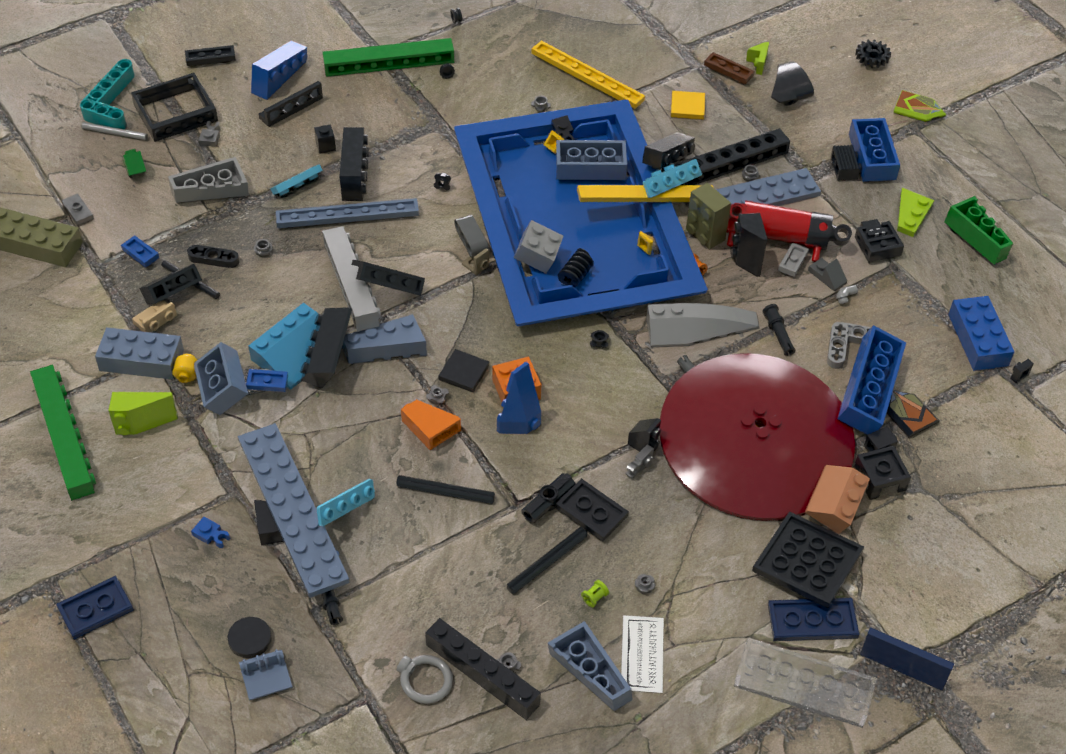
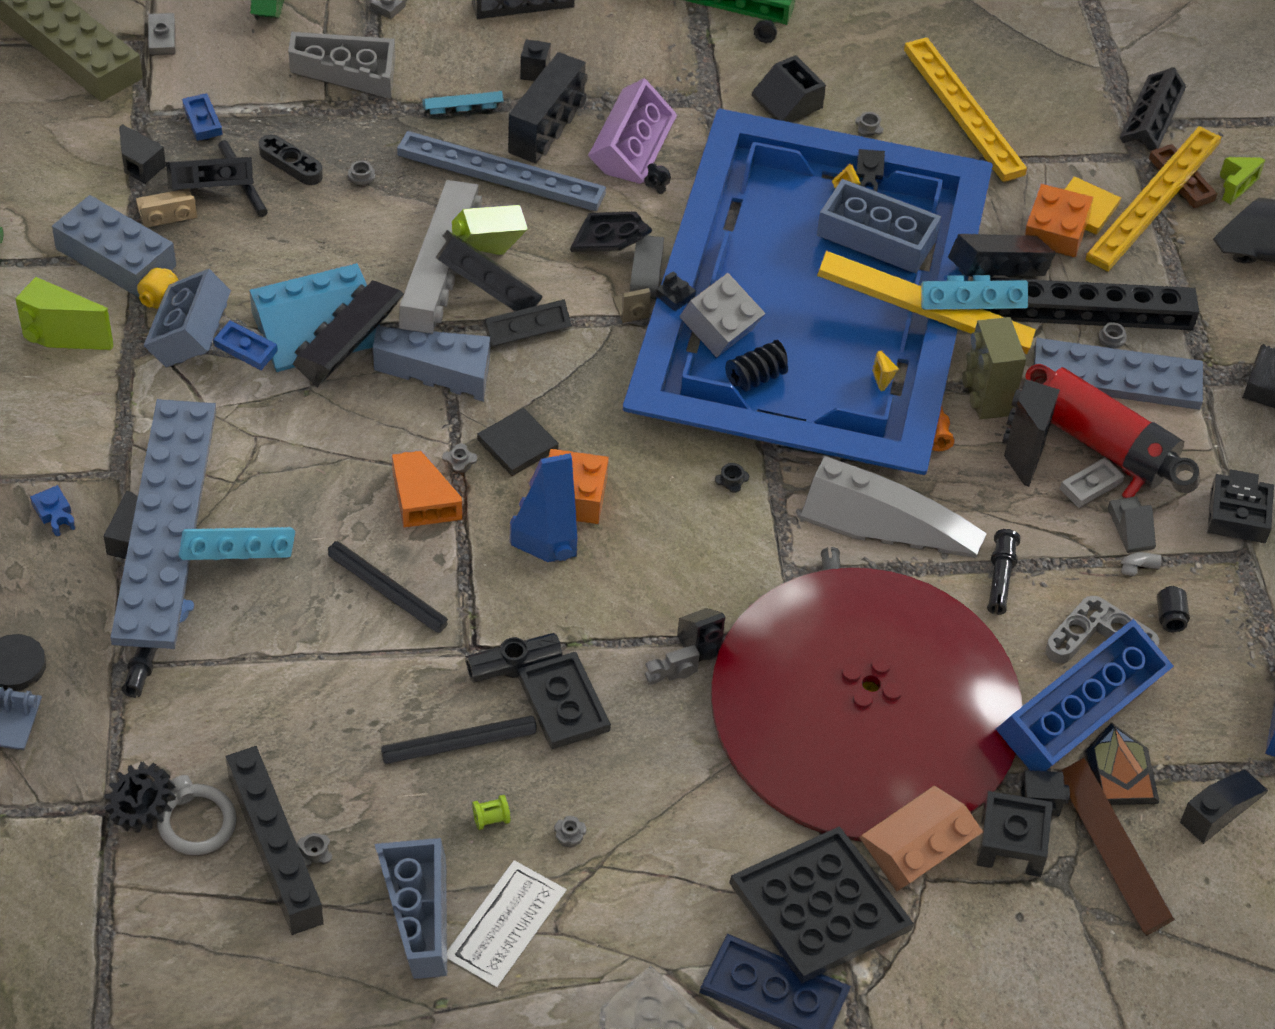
camera: 25 degrees right, 0 degrees up
none -> black gear [104,762,176,833]
none -> black slope [119,124,166,184]
none -> slope [451,205,528,255]
none -> black plate [483,299,572,347]
none -> black tile [570,211,652,252]
none -> lavender slope [588,78,677,184]
none -> black tile [656,271,696,311]
none -> black slope [751,55,826,122]
none -> orange brick [1025,184,1093,258]
none -> reddish brown tile [1059,758,1175,936]
none -> yellow tile [1086,126,1221,272]
none -> black fence [1119,67,1186,152]
none -> black brick [1156,586,1190,632]
none -> black slope [1180,769,1268,844]

